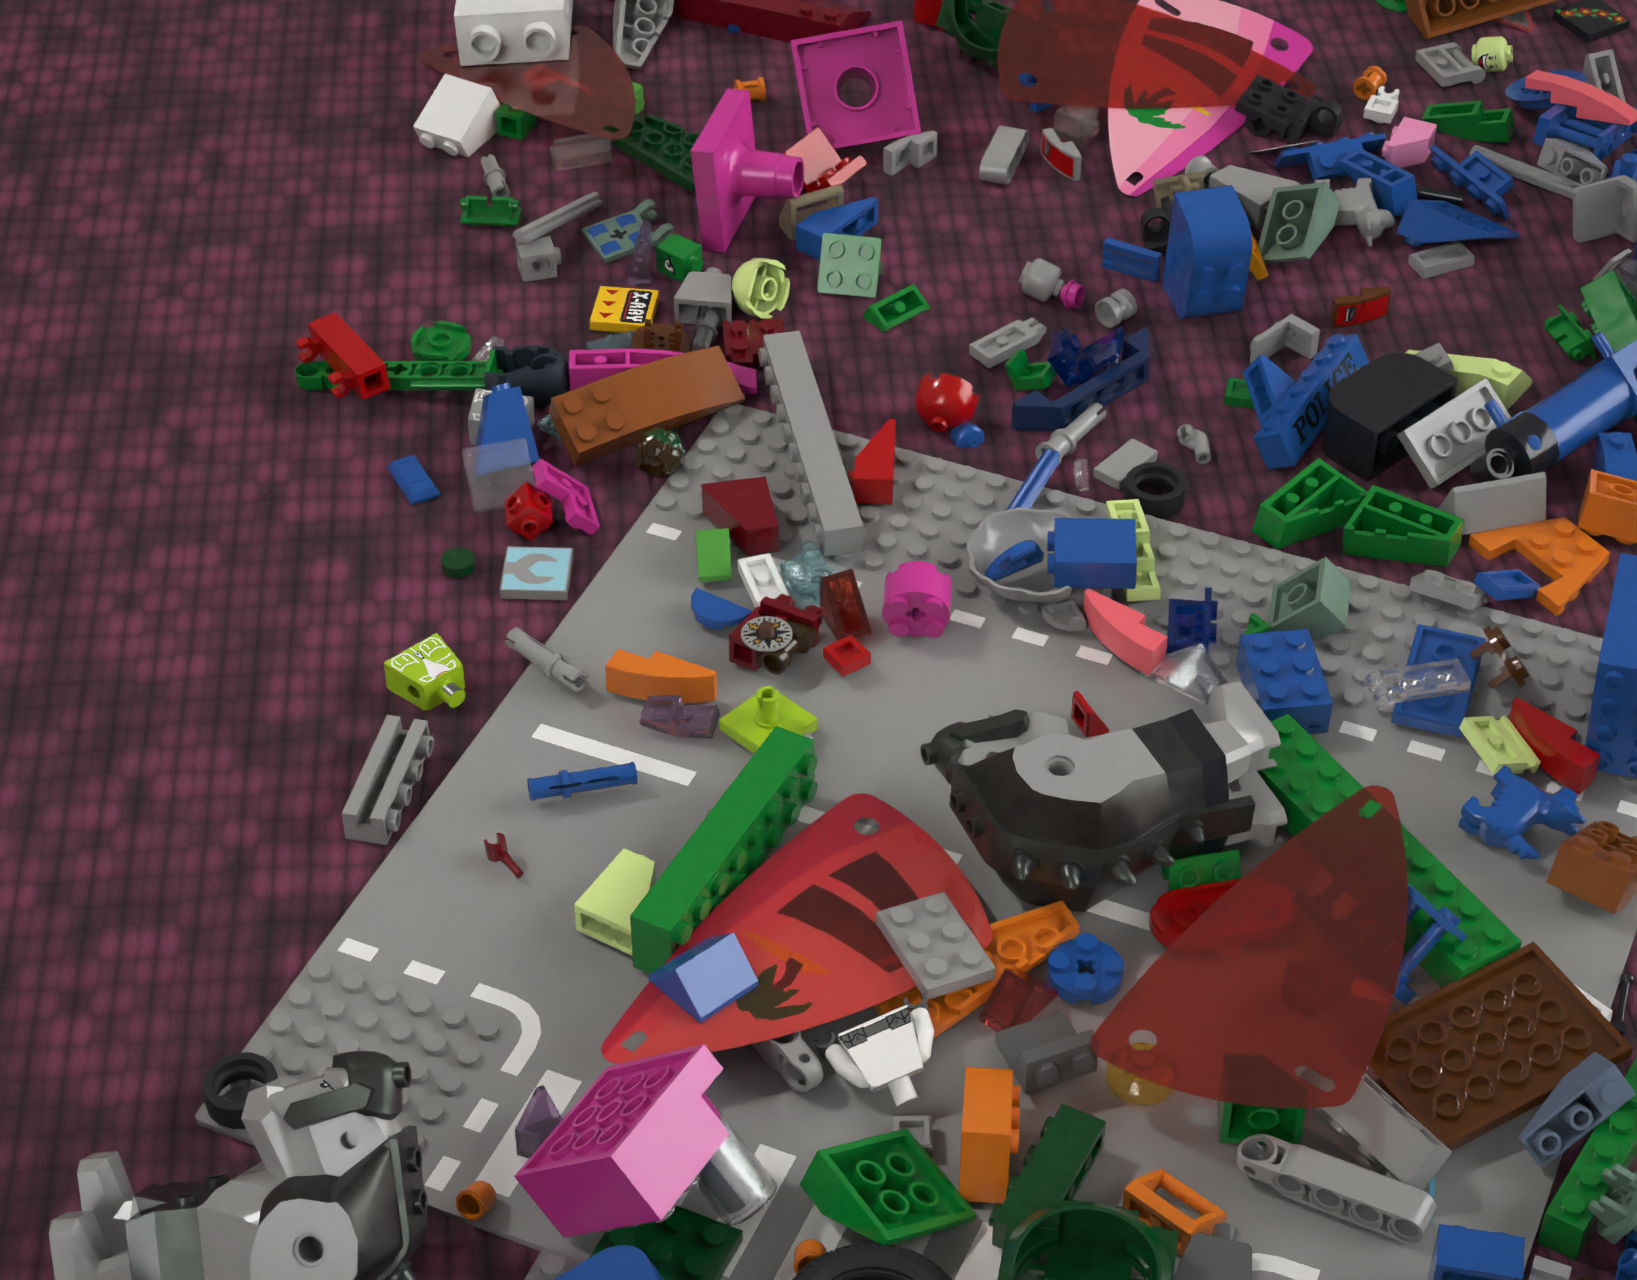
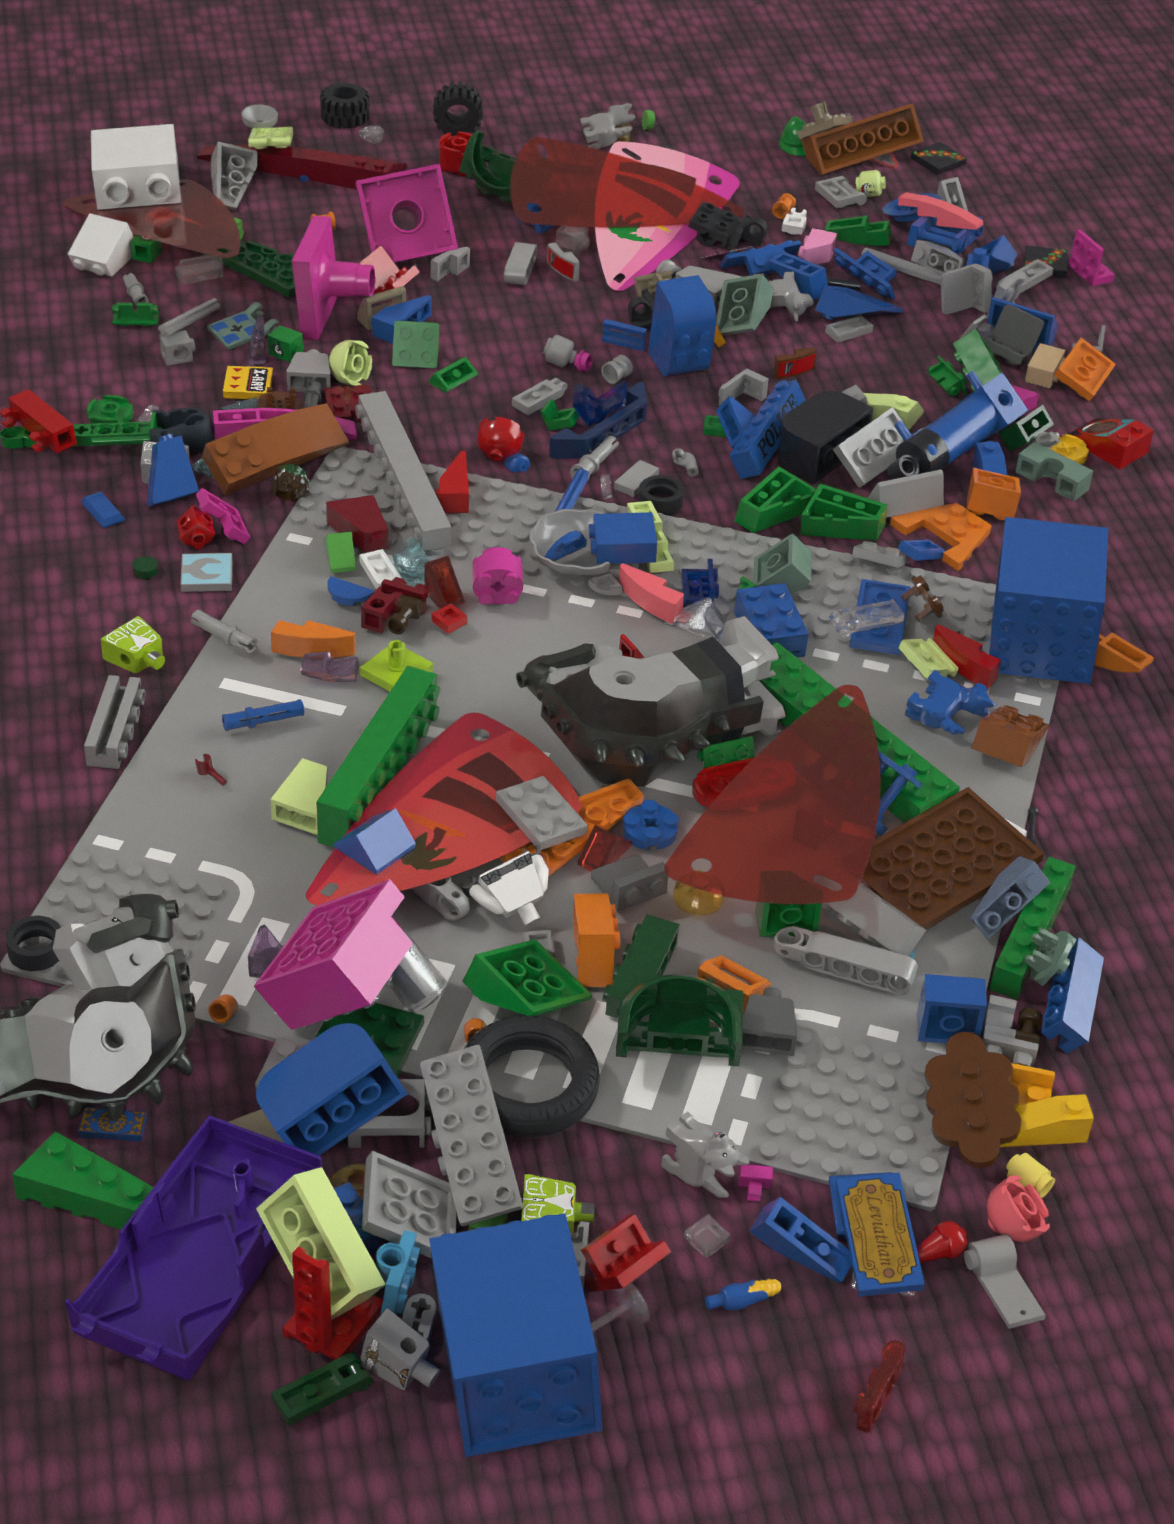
camera: 10 degrees left, 0 degrees up
clear tile [462,438,536,513] -> none
piece [741,616,793,652] -> none

